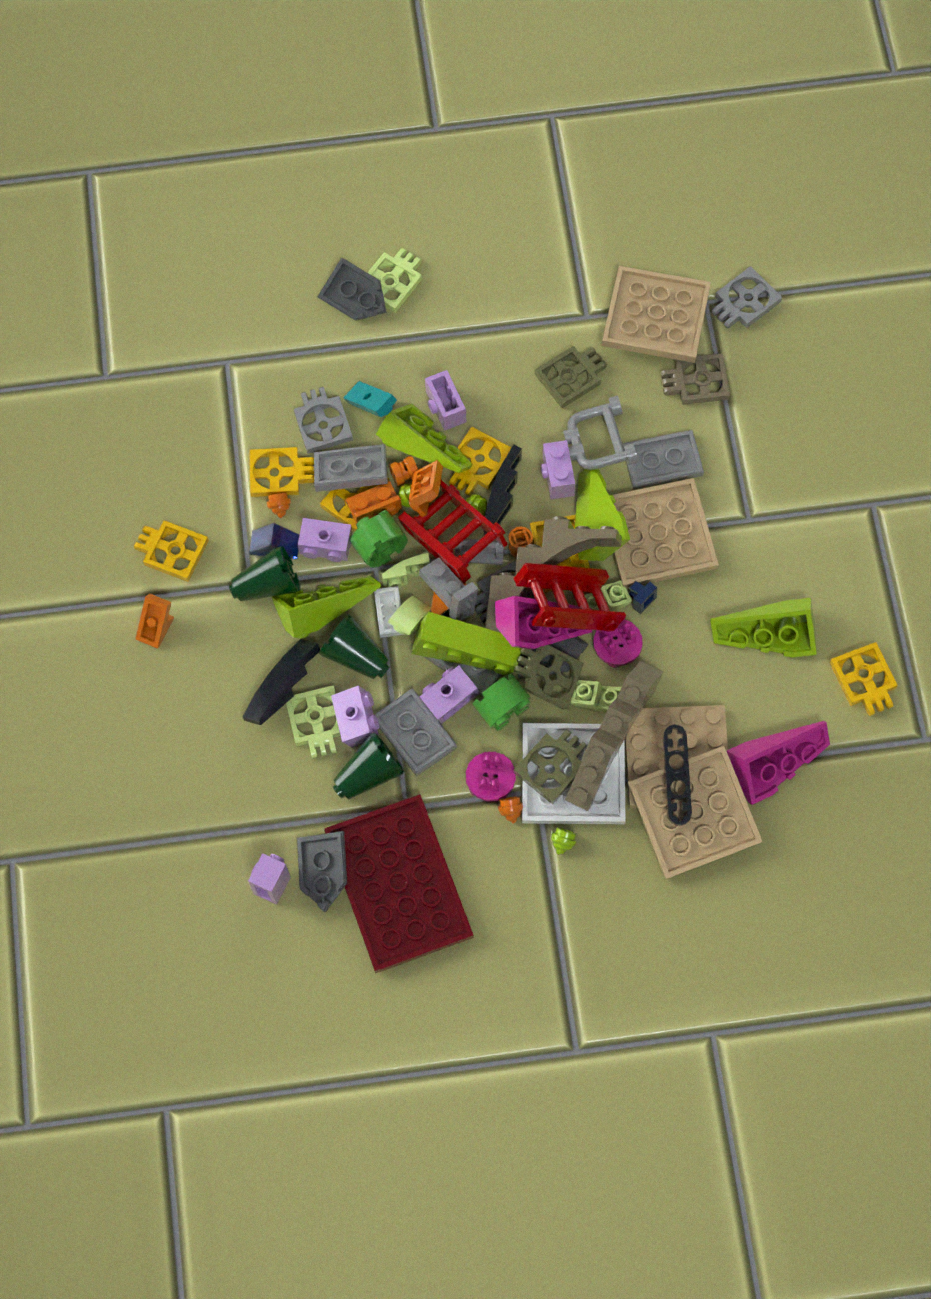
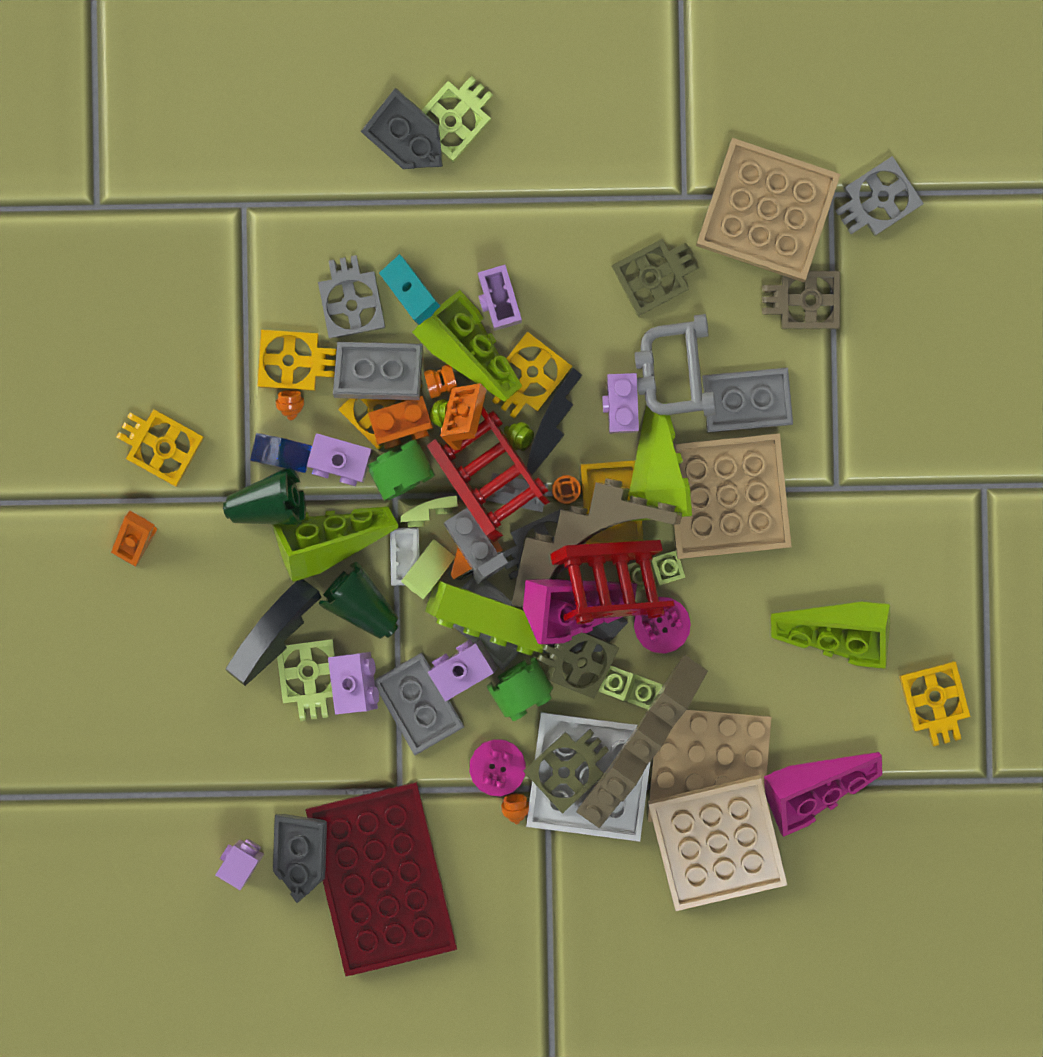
camera: 10 degrees right, 20 degrees up
dark green cone [333,732,405,799] -> none
lime plate [551,827,577,855] -> none
dark blue tile [629,581,657,614] -> none
black beam [663,724,692,826] -> none

